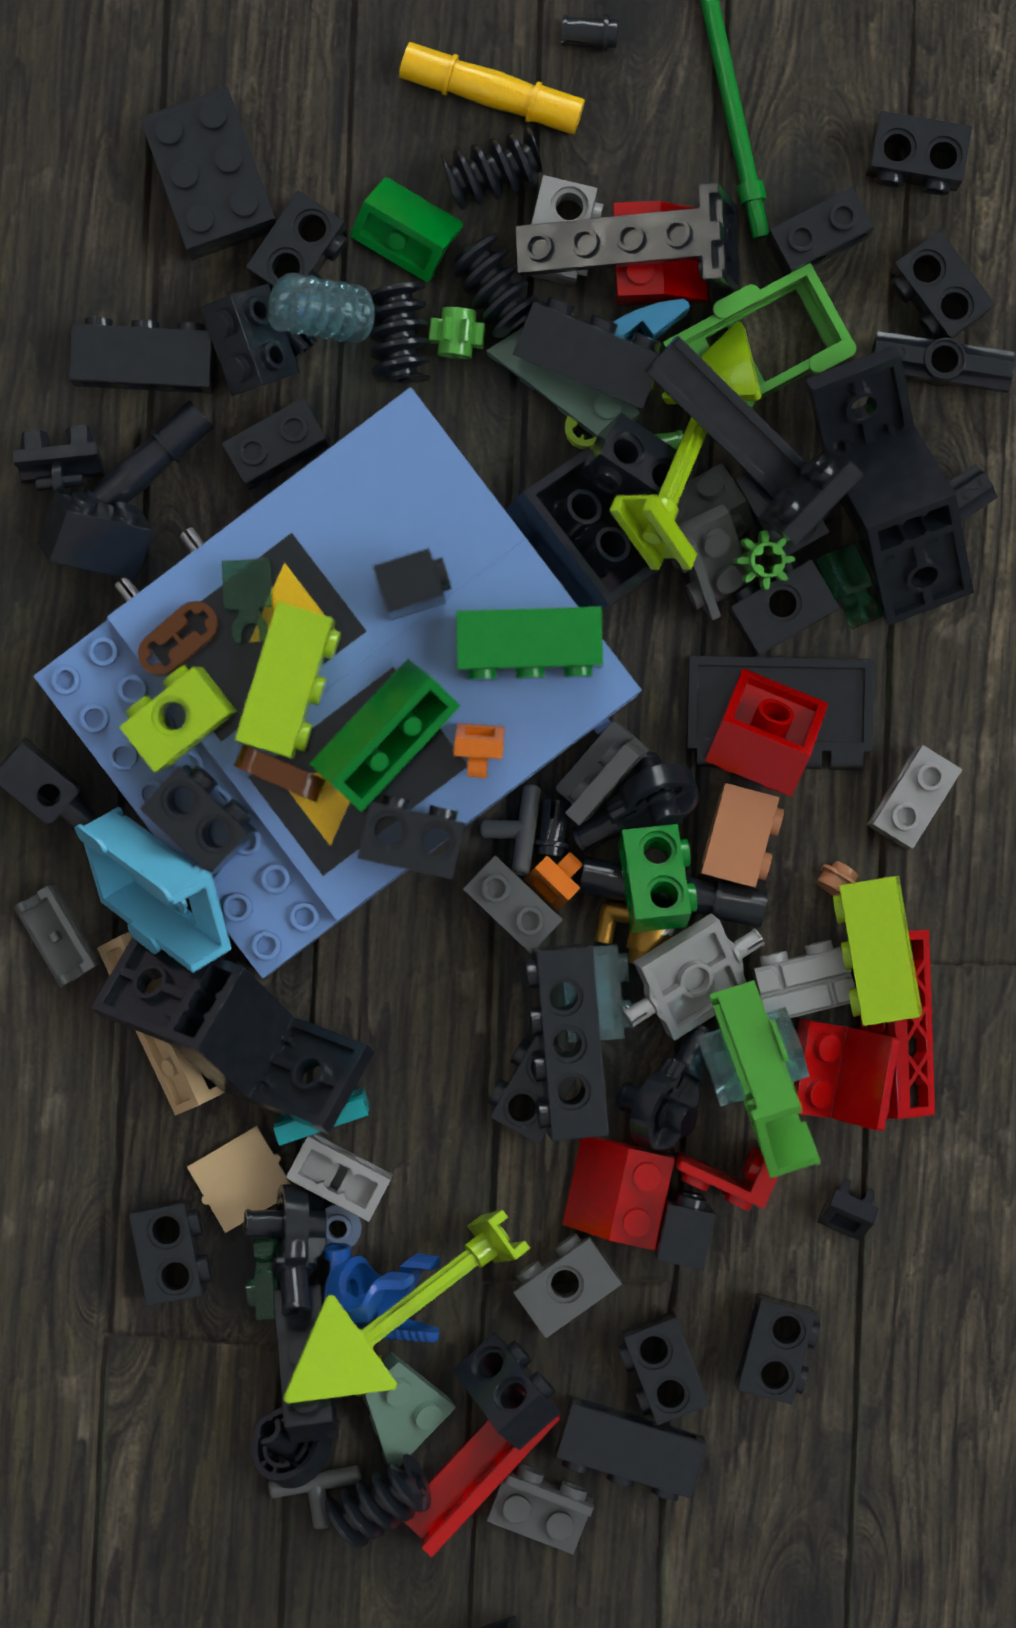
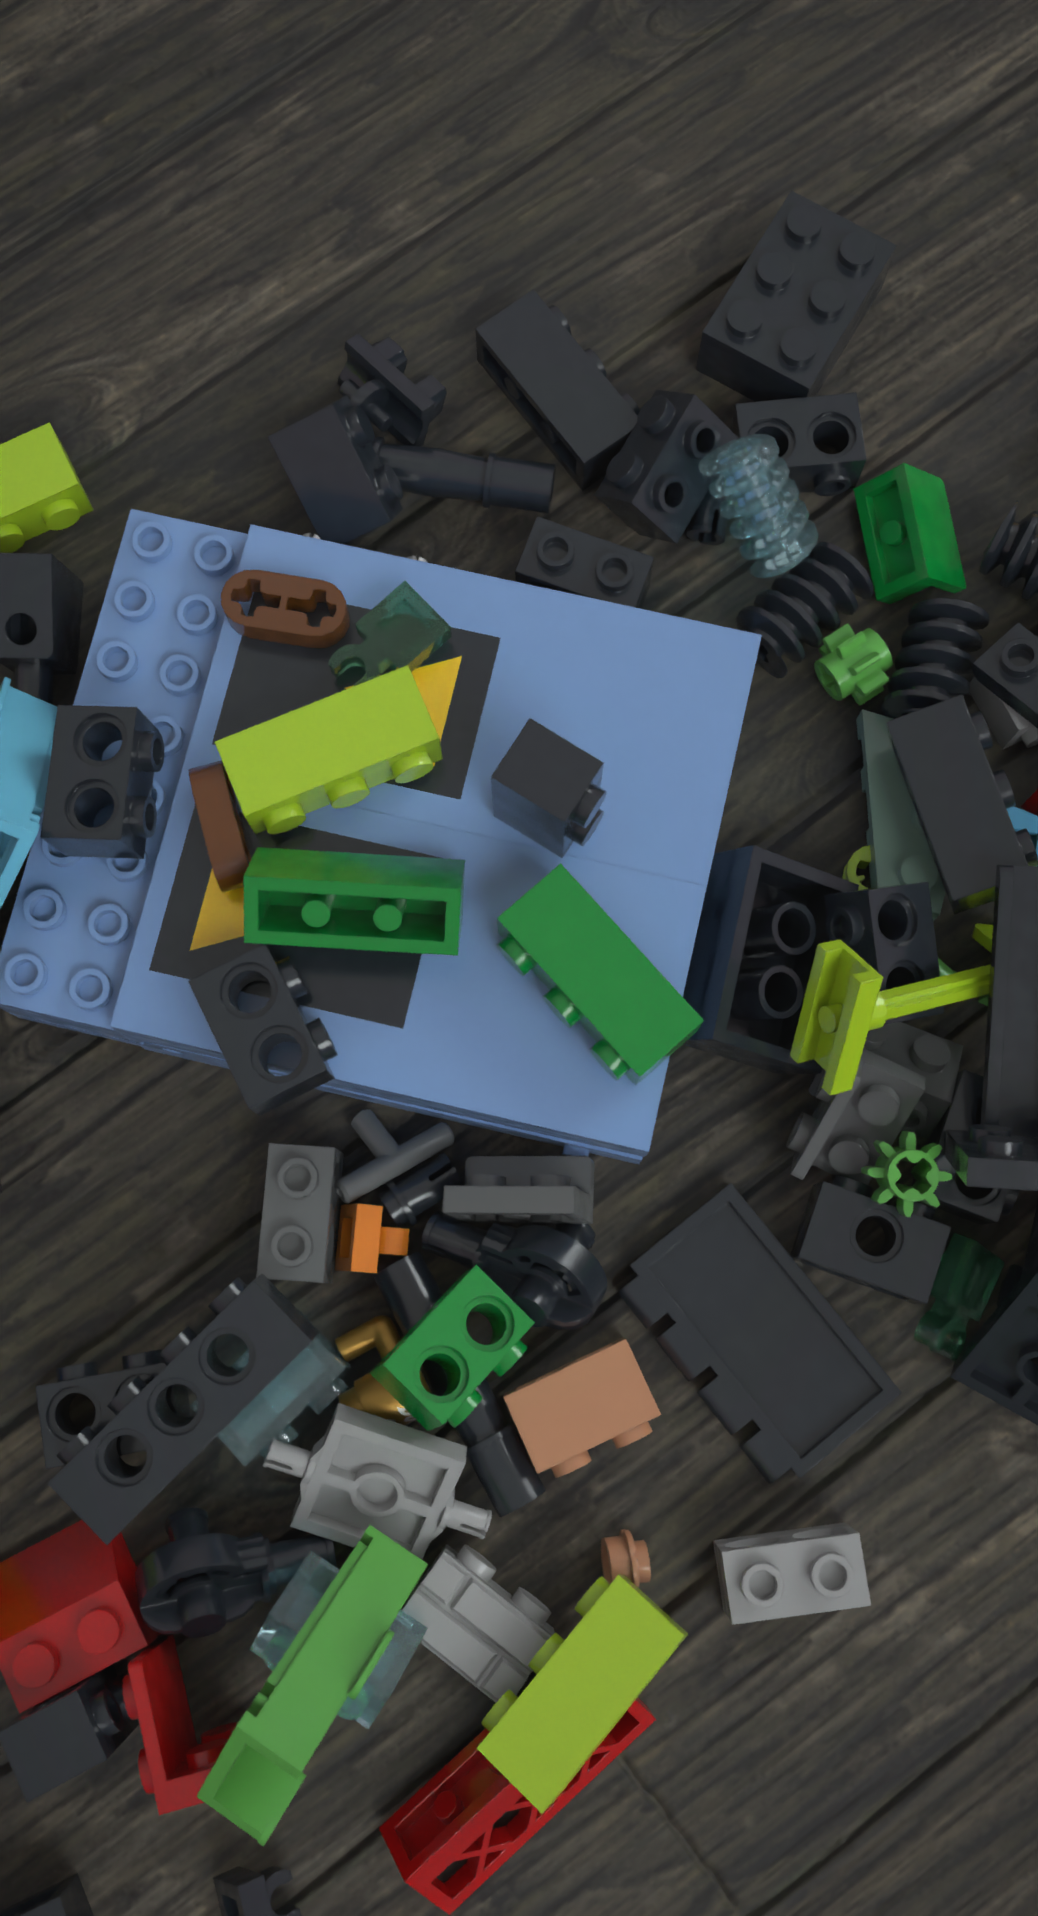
camera: 55 degrees right, 10 degrees down
lime brick [119,665,238,773] -> none
orange tile [454,723,505,778] -> none
red slope [705,668,829,797] -> none
red bracket [790,1019,900,1131] -> none

